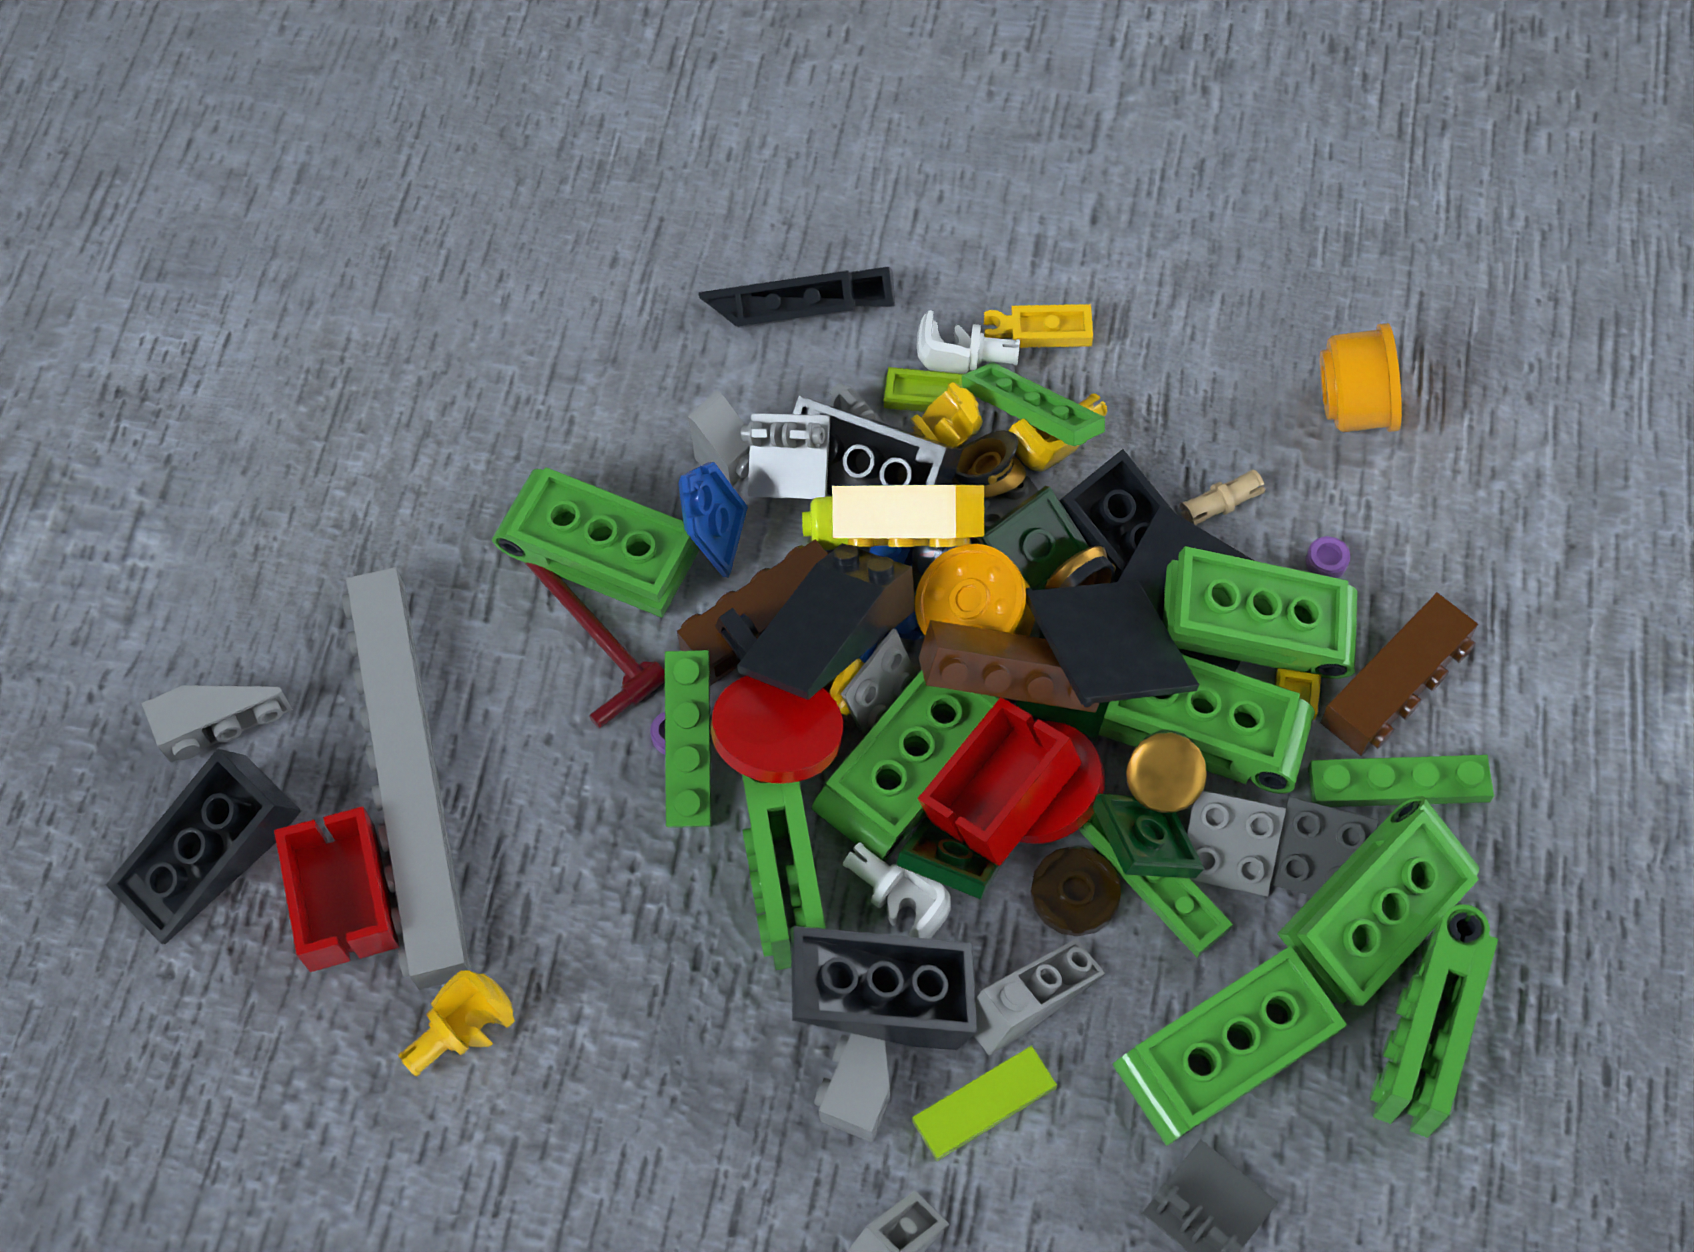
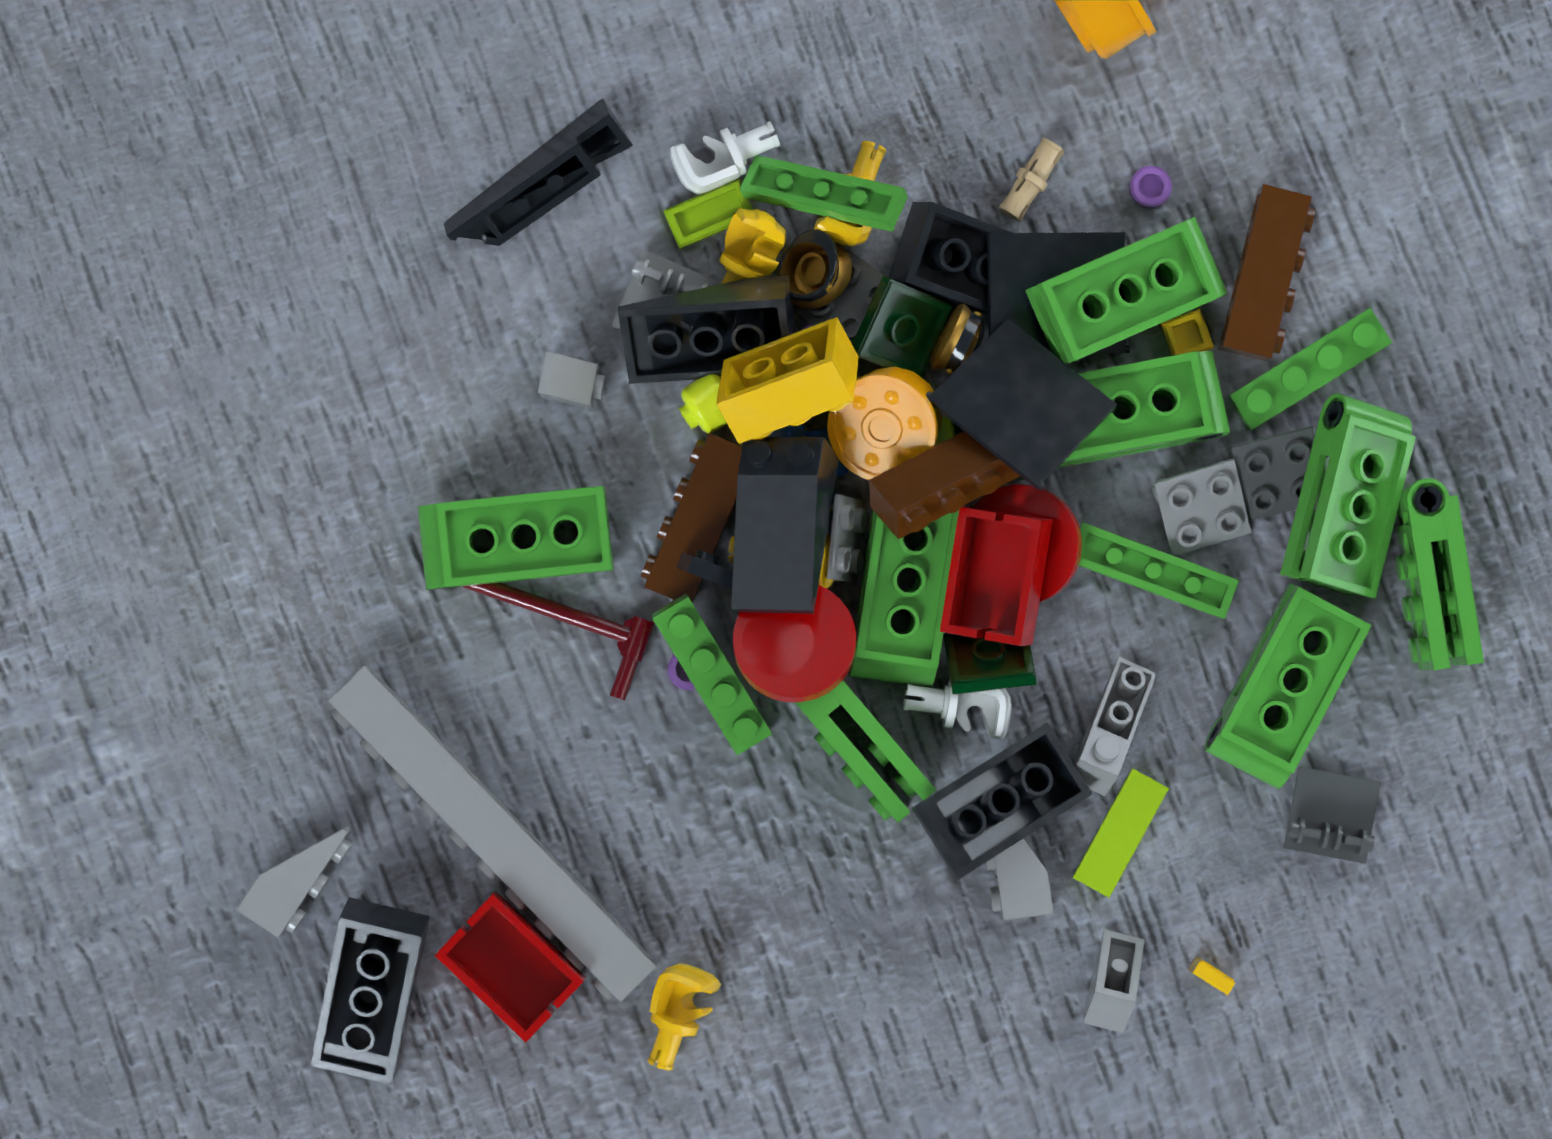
camera: 35 degrees left, 25 degrees up
blue tile [678,462,748,578] -> none
hinge [741,413,830,499] -> none
yellow plate [983,304,1093,348] -> none
dark brown tile [1030,847,1121,937] -> none
dark green tile [1093,793,1204,879] -> none
pearl gold piece [1126,730,1207,813] -> none

